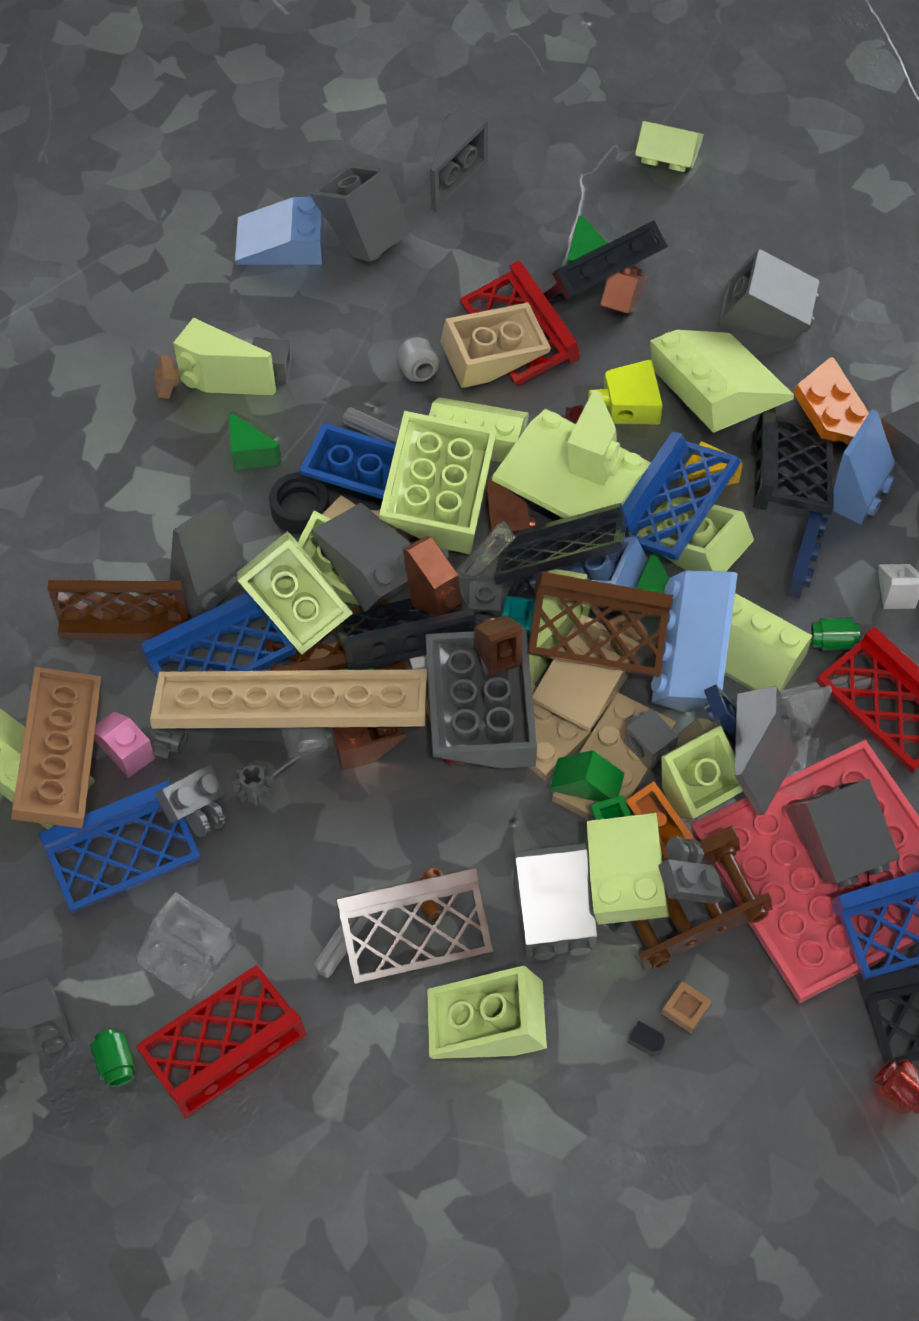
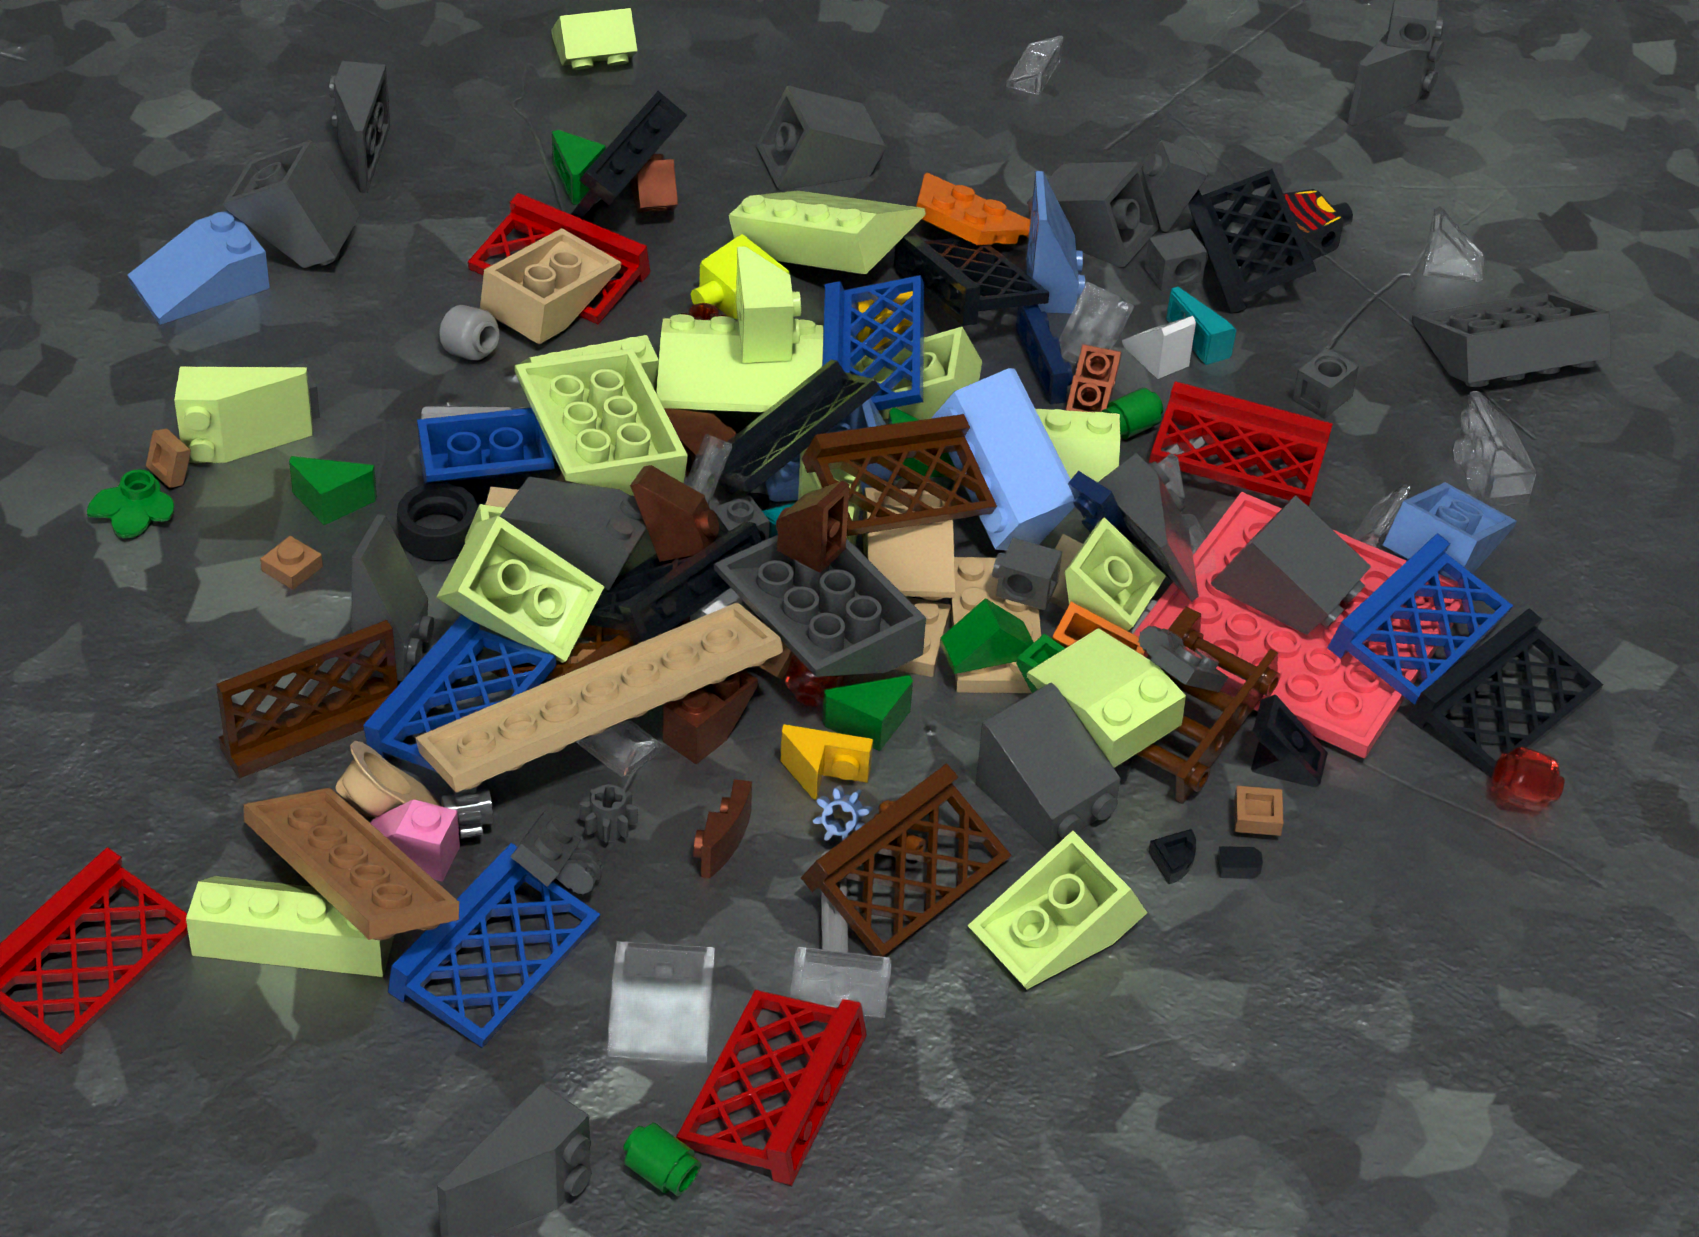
camera: 35 degrees left, 15 degrees down
none -> green plate [87,469,174,539]
none -> medium nougat plate [260,536,323,590]
none -> tan piece [335,741,441,818]
none -> copper slope [693,779,752,878]
none -> yellow slope [780,724,873,800]
none -> clear slope [789,947,892,1018]
none -> medium blue gear [813,785,873,841]
none -> green slope [822,675,913,751]
none -> clear slope [1059,282,1134,365]
none -> copper slope [1066,344,1121,412]
none -> black tile [1149,829,1196,884]
none -> black slope [1251,694,1328,787]

